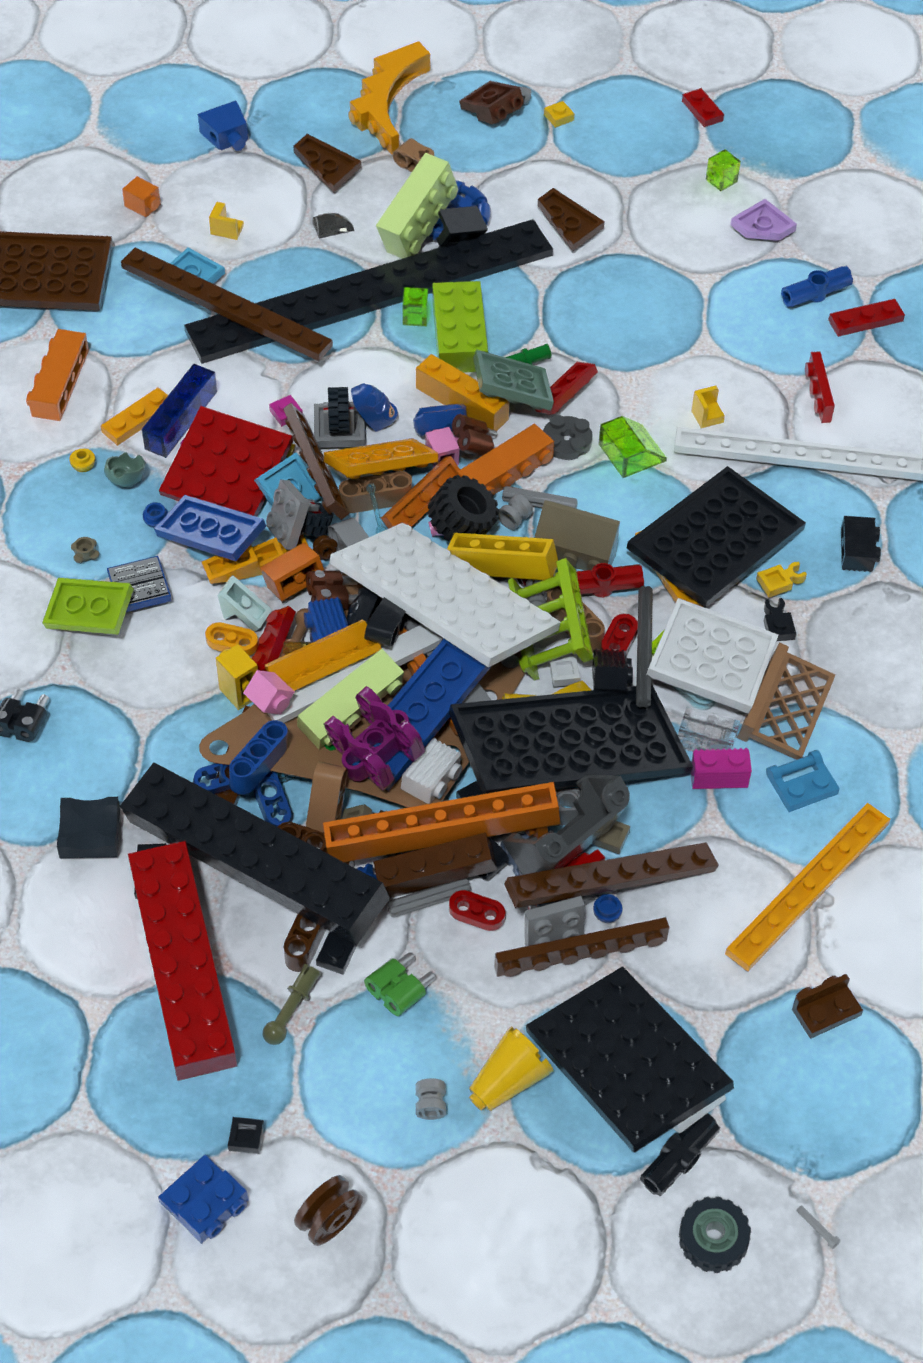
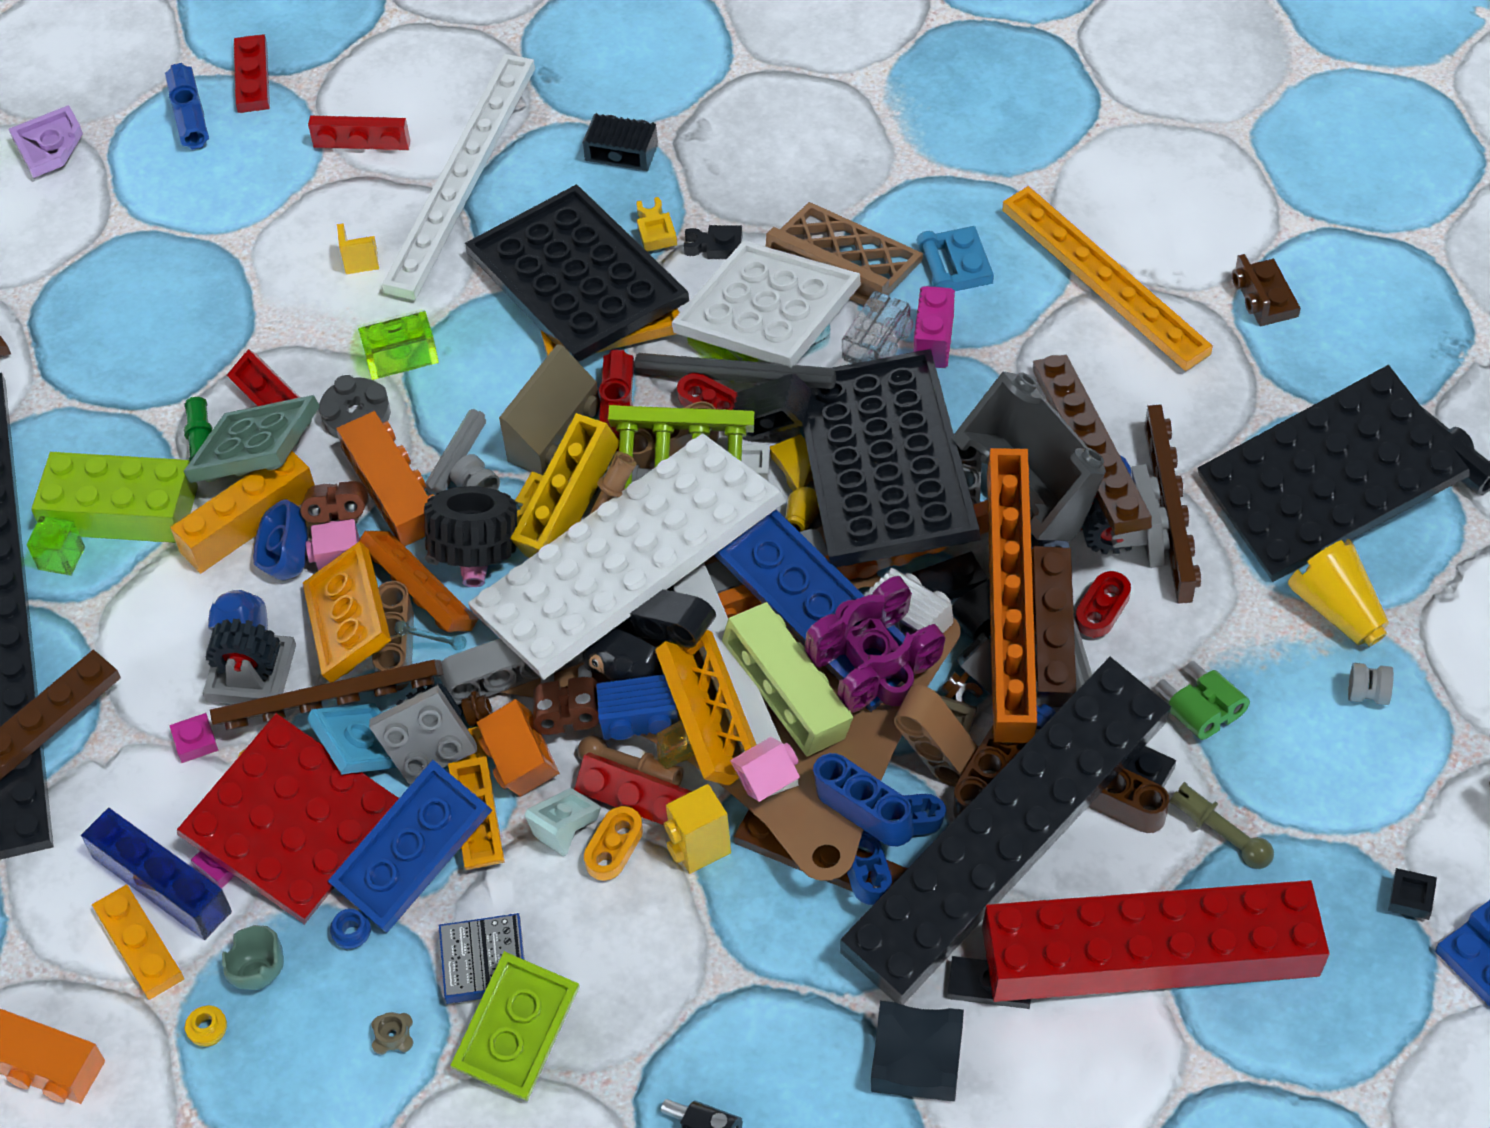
camera: 75 degrees left, 0 degrees up
none -> medium nougat pin [580,452,637,521]

